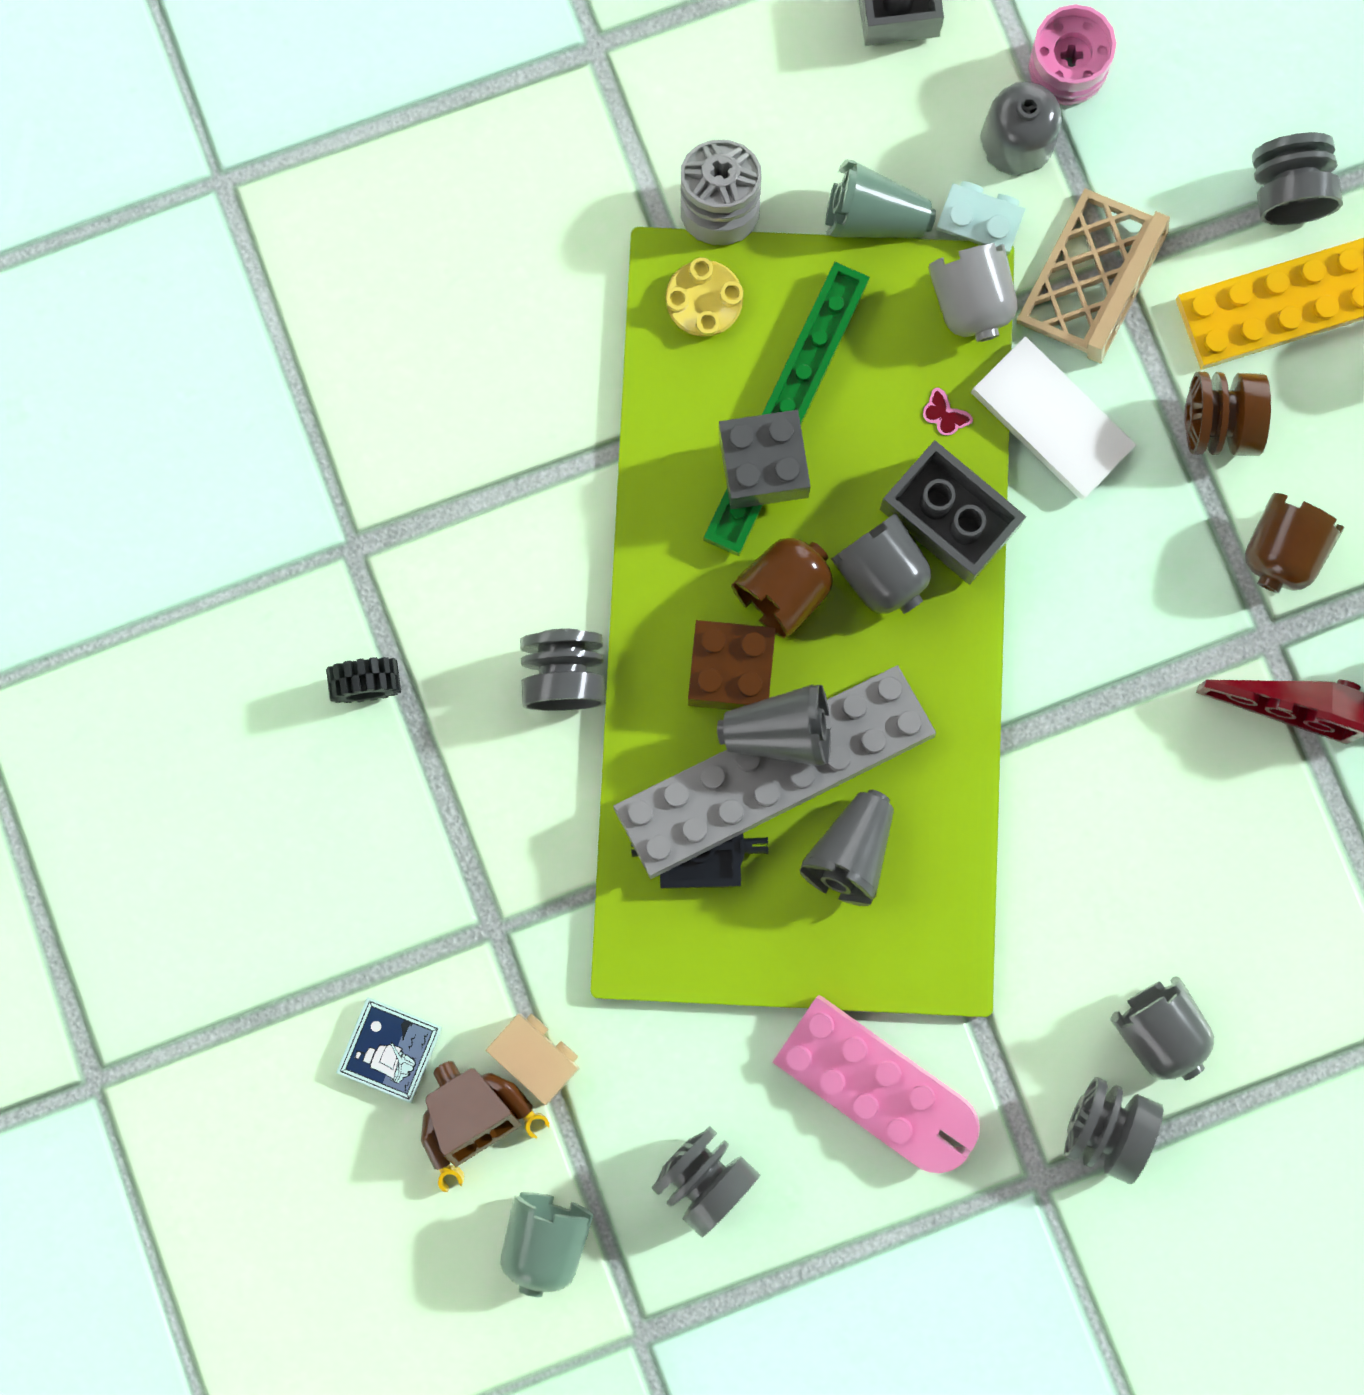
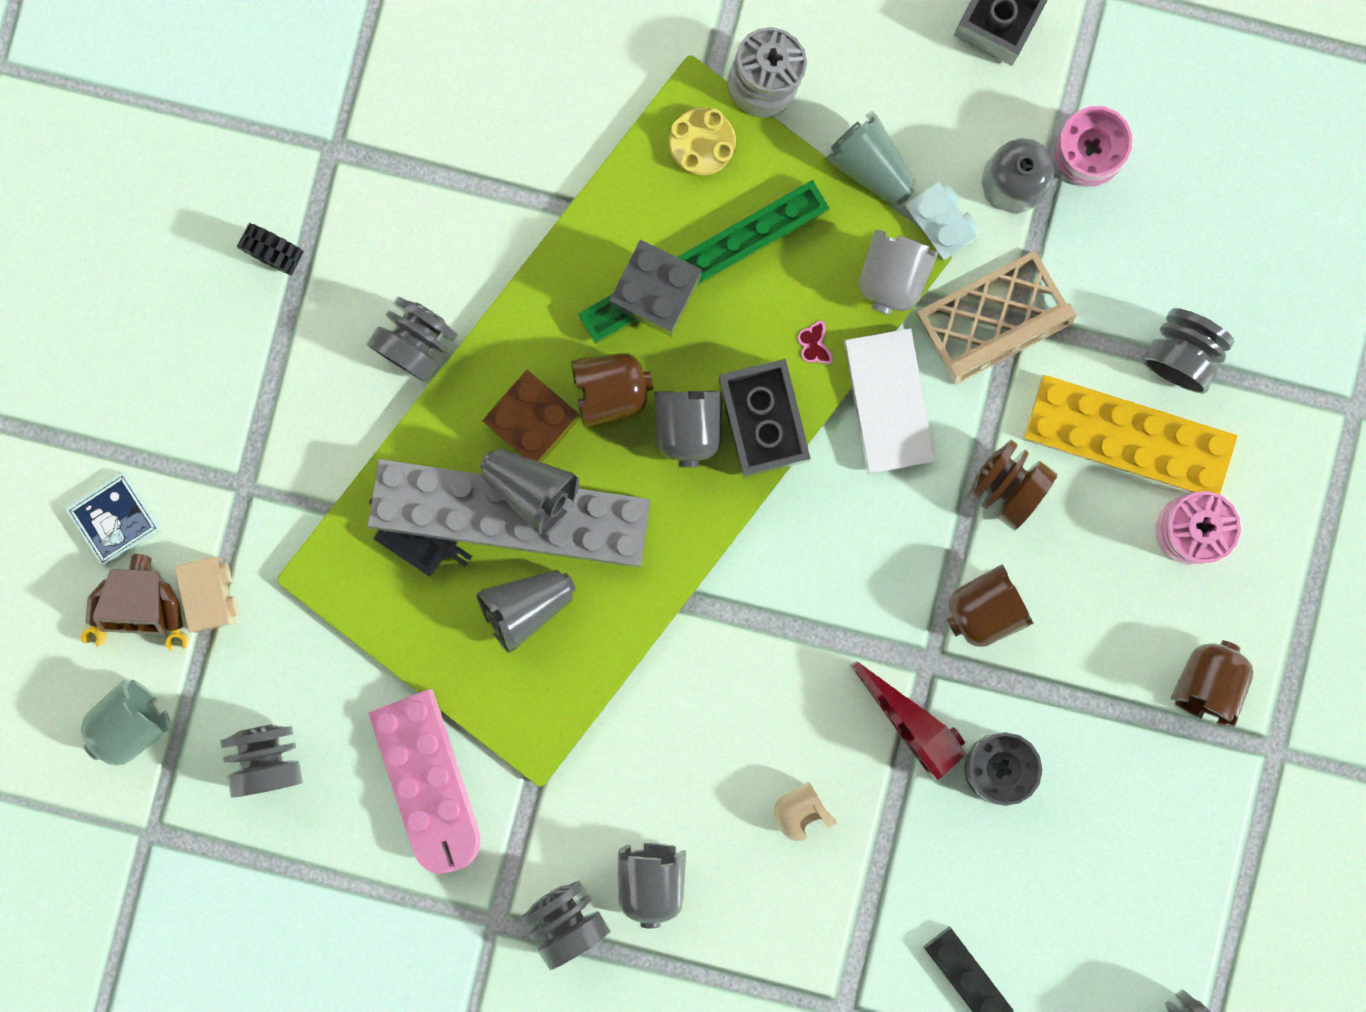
camera: 30 degrees right, 5 degrees up
none -> tan helmet [773,781,838,842]

